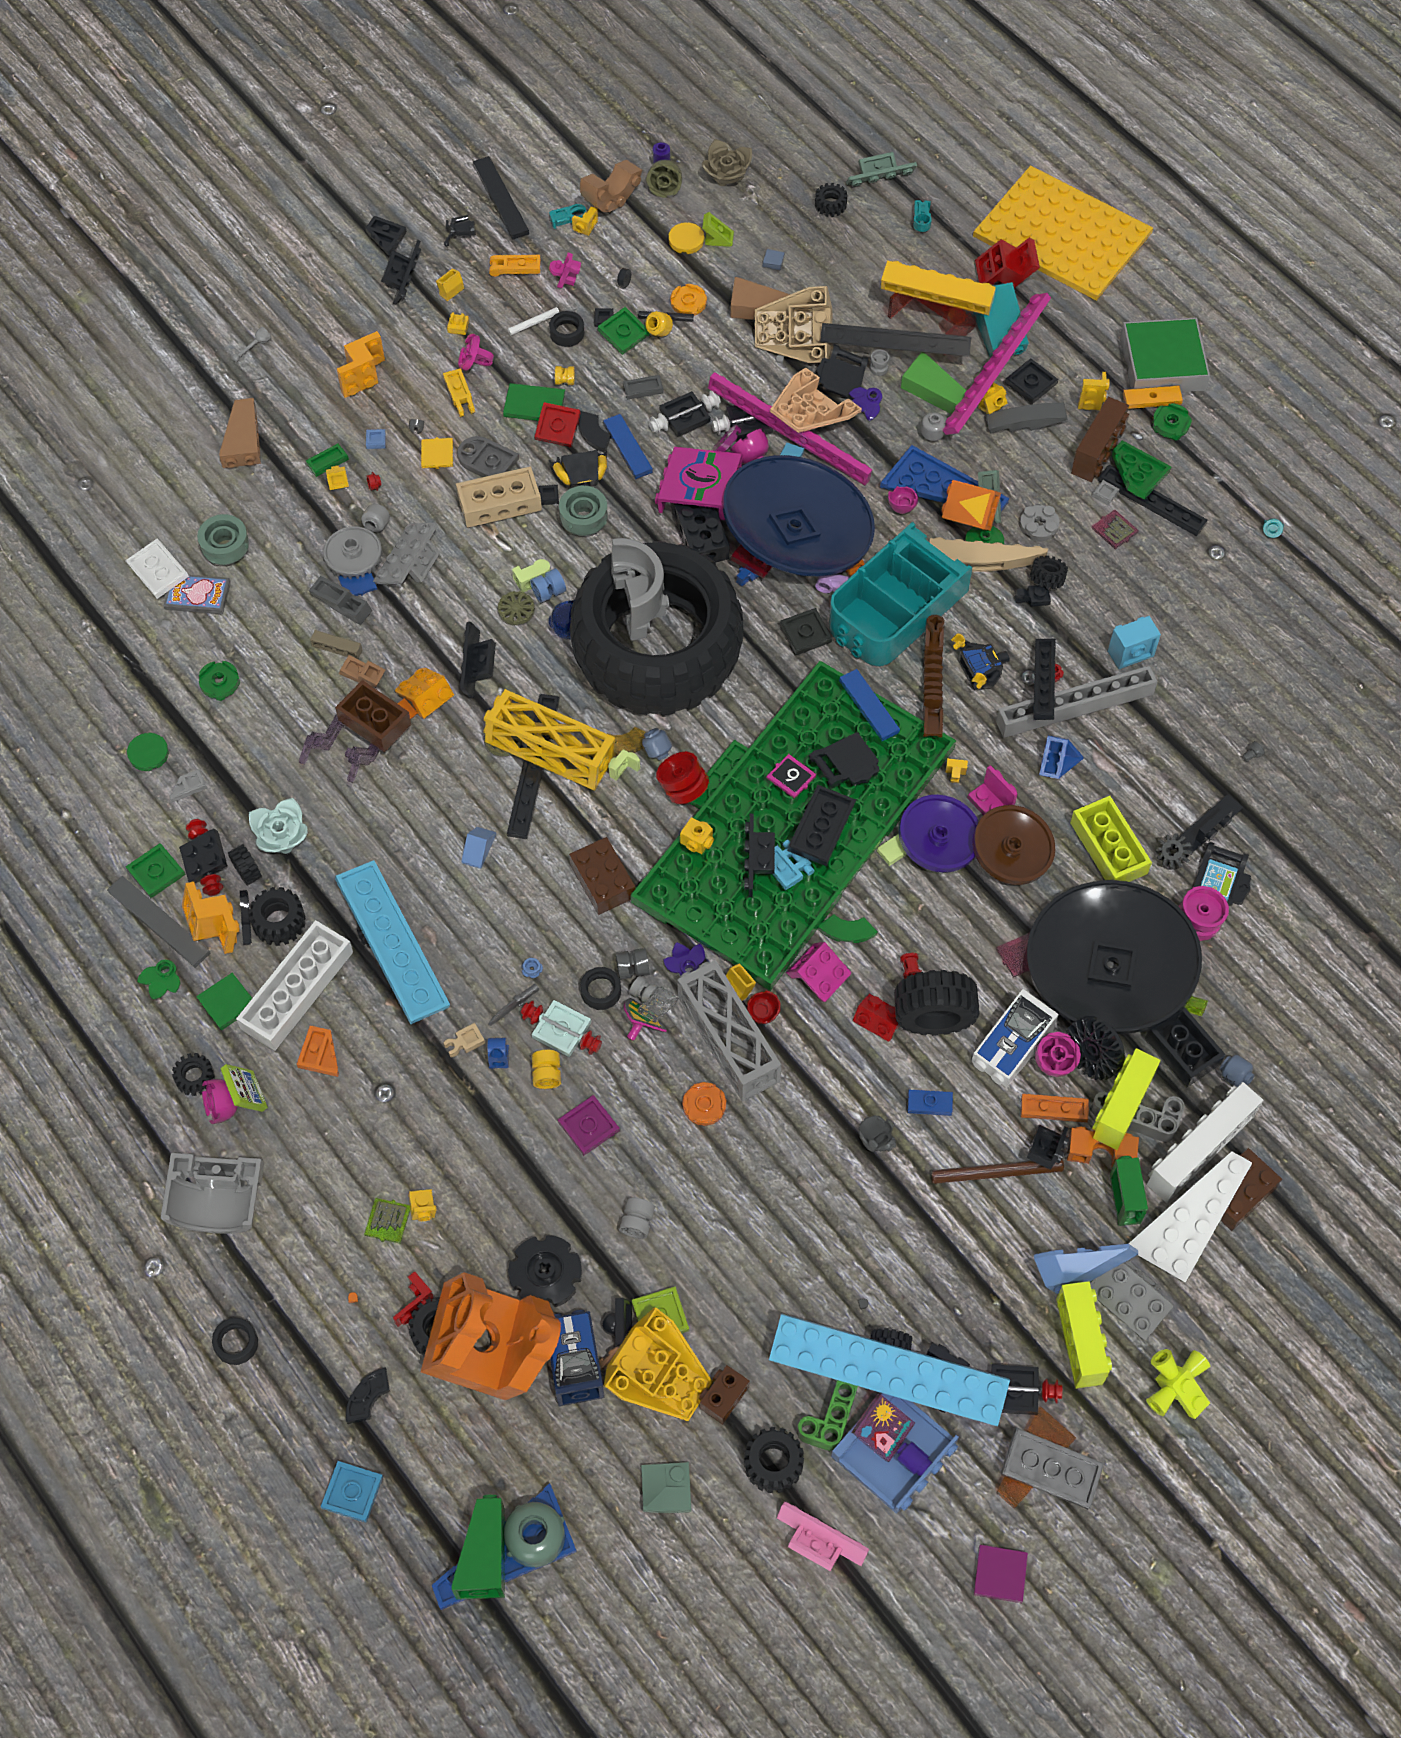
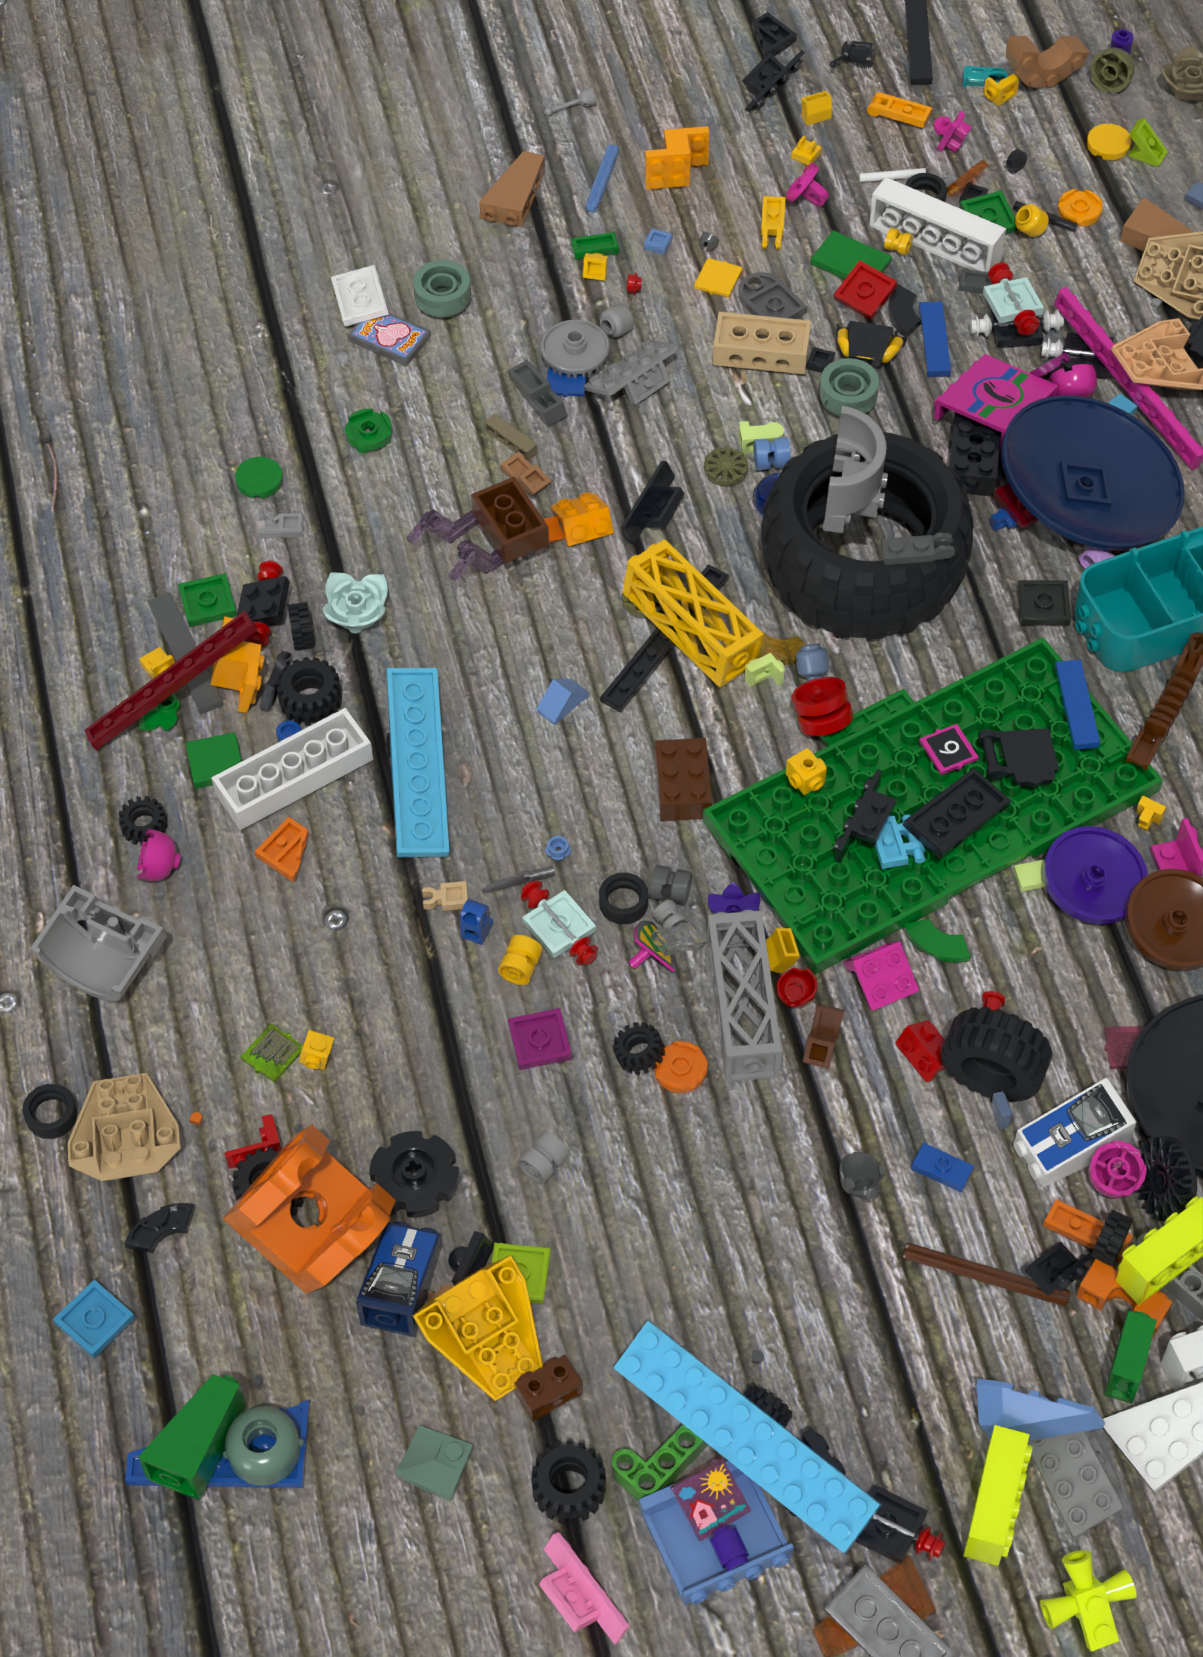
camera: 25 degrees right, 5 degrees down
tile [221,1064,268,1112] -> none
none -> tan wedge [68,1073,181,1181]
none -> dark red tile [84,611,258,750]
none -> yellow bracket [139,647,175,679]
none -> blue tile [276,721,301,742]
none -> medium blue axle [586,144,619,212]
none -> black tyre [613,1022,665,1075]
none -> reddish brown slope [803,1003,844,1069]
none -> white brick [869,177,1006,272]
none -> dark grey hinge [881,533,955,565]
none -> clear orange tile [947,160,989,197]
none -> light aqua plate [983,263,1044,335]
none -> sand blue tile [991,1091,1012,1130]
none -> black tyre [1091,1210,1133,1266]

